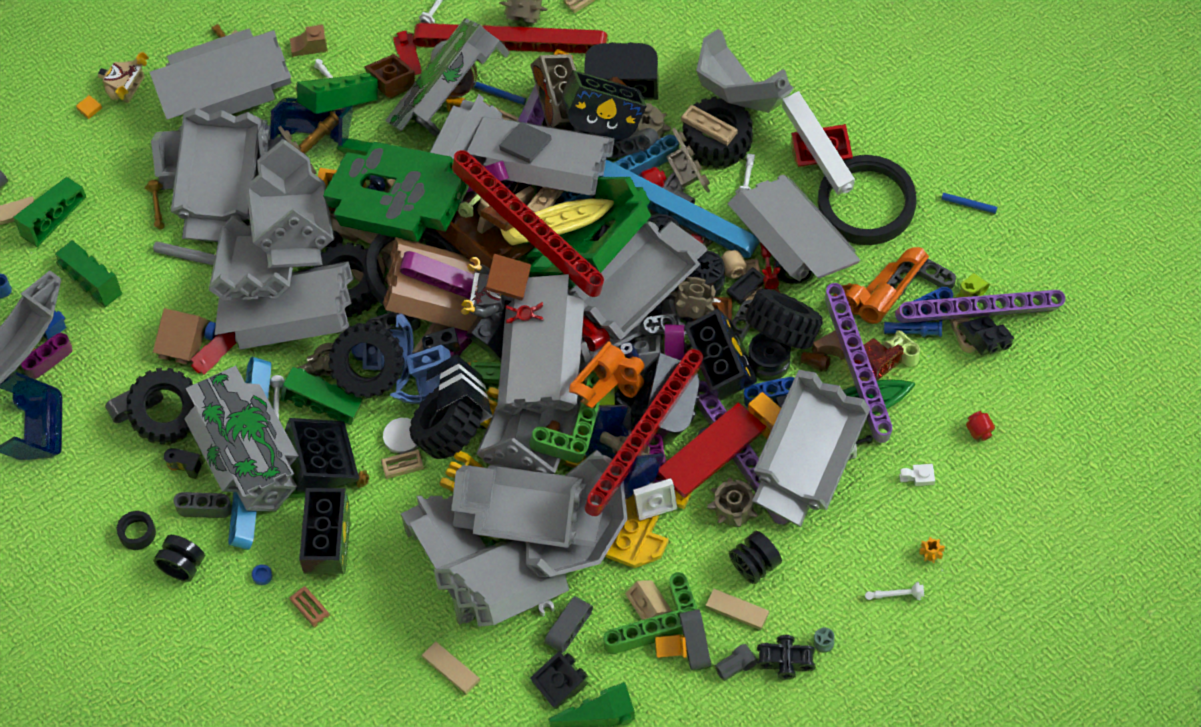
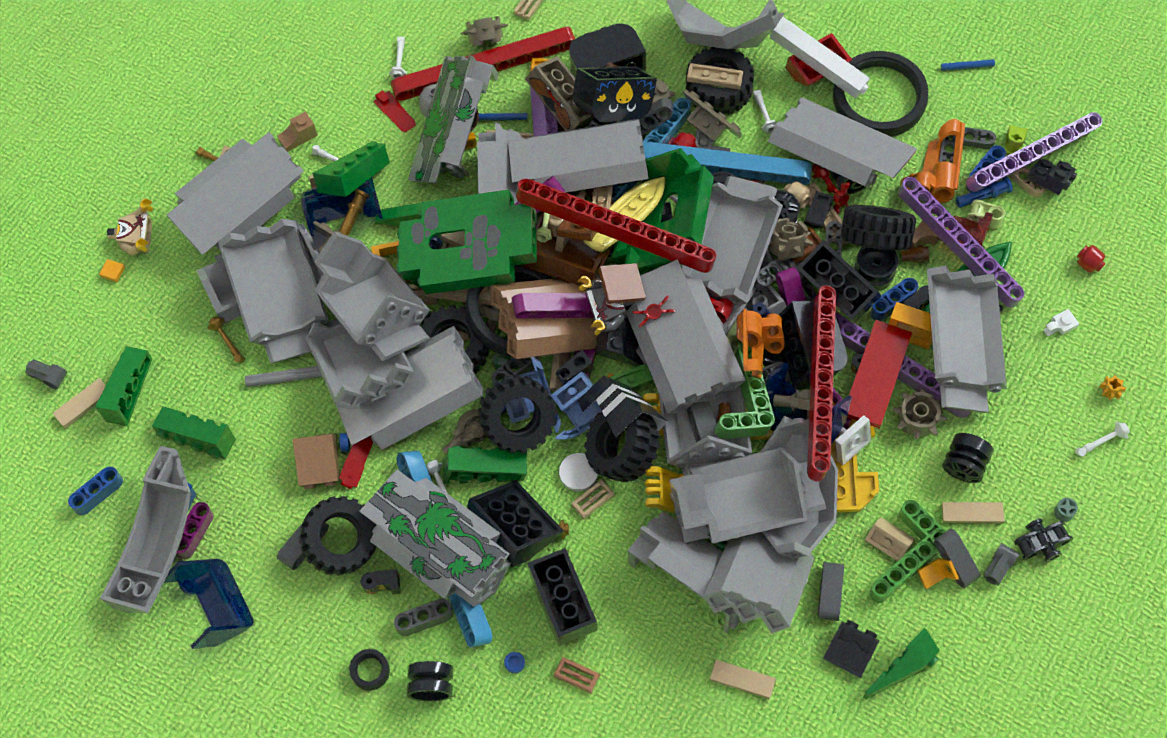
camera: 25 degrees left, 5 degrees up
reddish brown slope [364,54,415,99] -> none
dark grey tile [499,122,552,163] -> none

